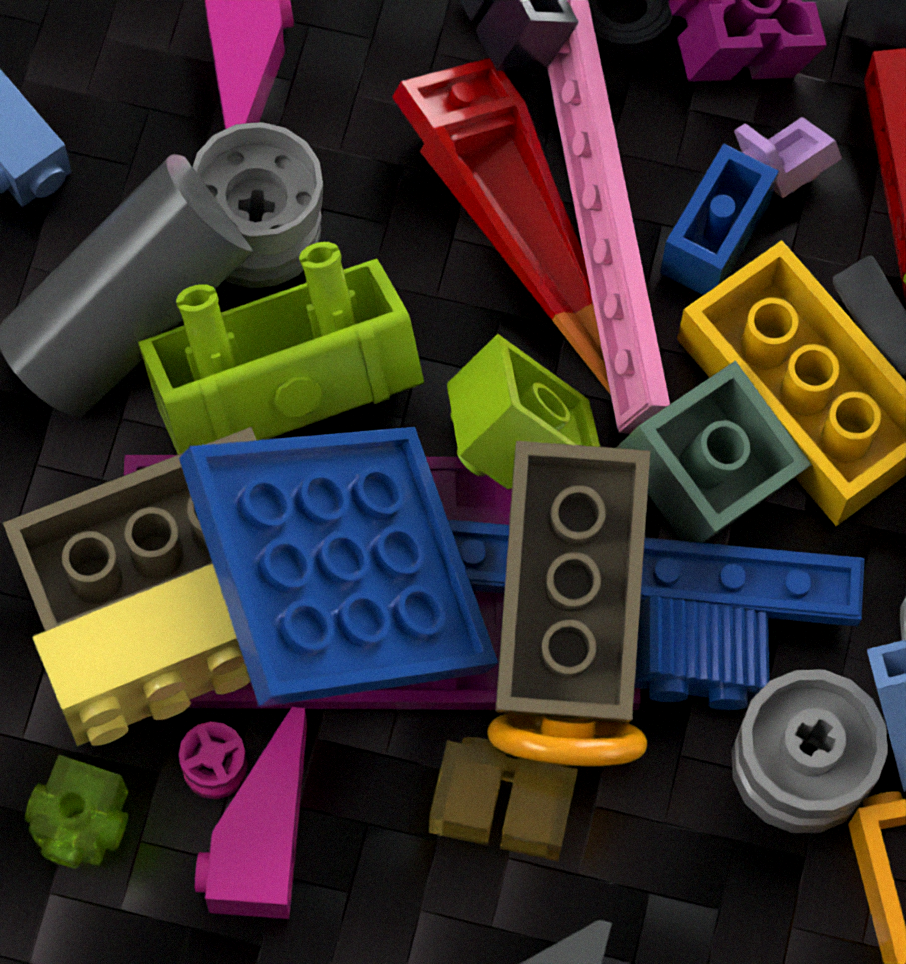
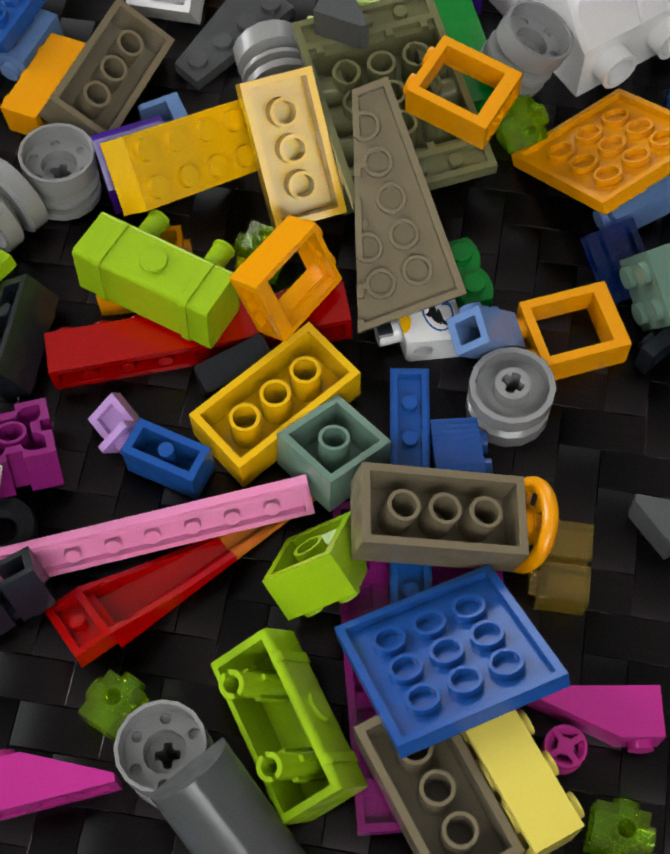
camera: 90 degrees left, 5 degrees down
none -> clear neon green brick [78,669,149,742]

